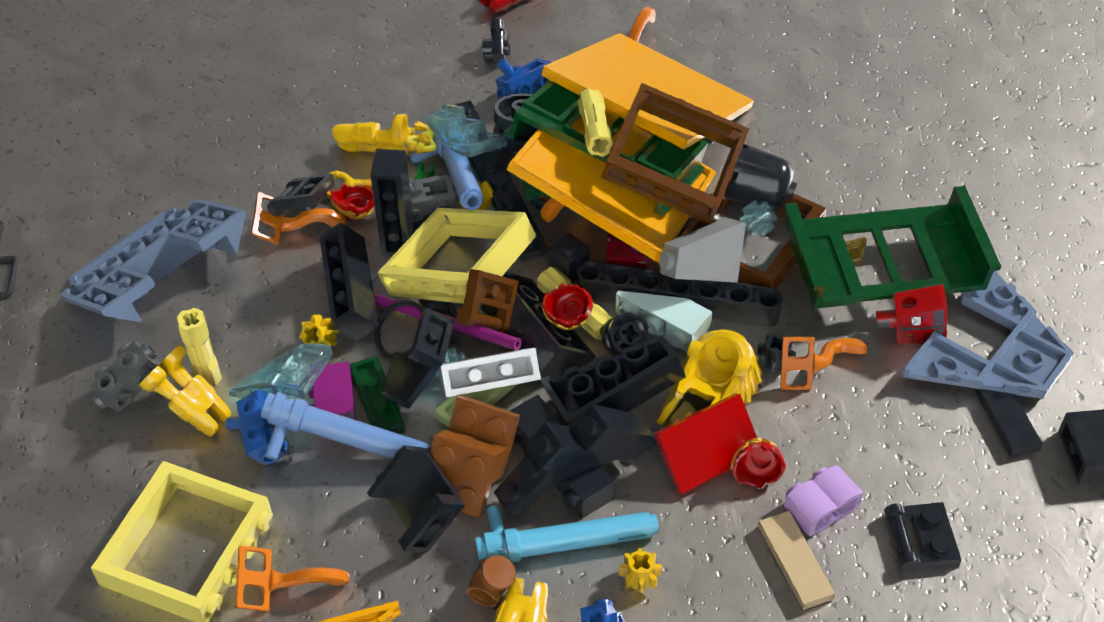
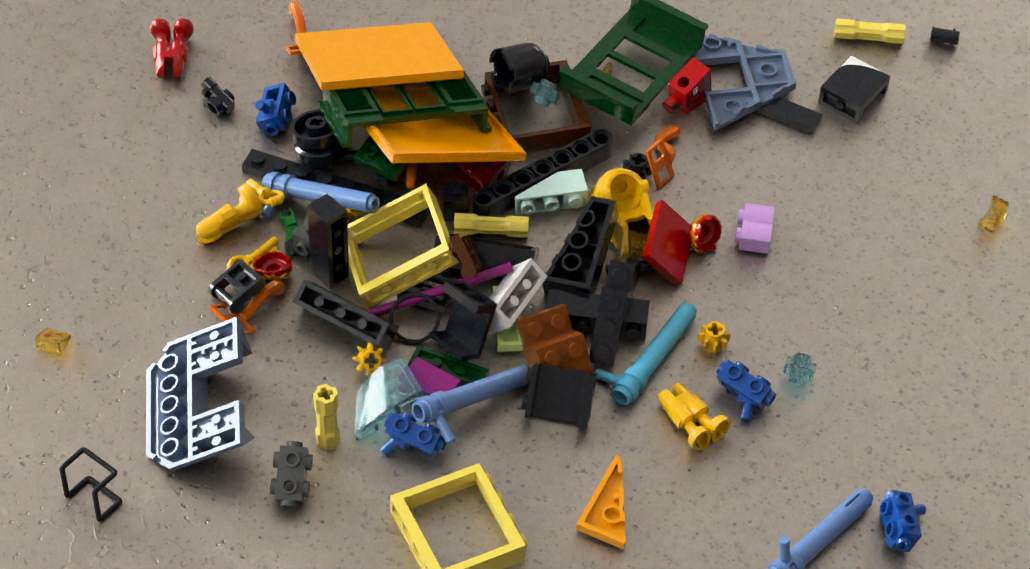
camera: 50 degrees left, 0 degrees up
yellow piece [139,344,233,437] -> none
orange piece [235,545,349,612] -> none
clear light blue slope [426,104,507,158] -> none
dark orange piece [466,555,516,607] -> none
red hair [542,283,593,330] -> none
light yellow axle [578,88,614,157] -> none
reddish brown window [600,83,749,224] -> none
black wheel [602,312,650,356] -> none
light grey slope [660,218,746,283] -> none
tan tile [758,511,835,610] -> none
black plate [884,502,962,572] -> none
none -> clear yellow slope [35,327,71,356]

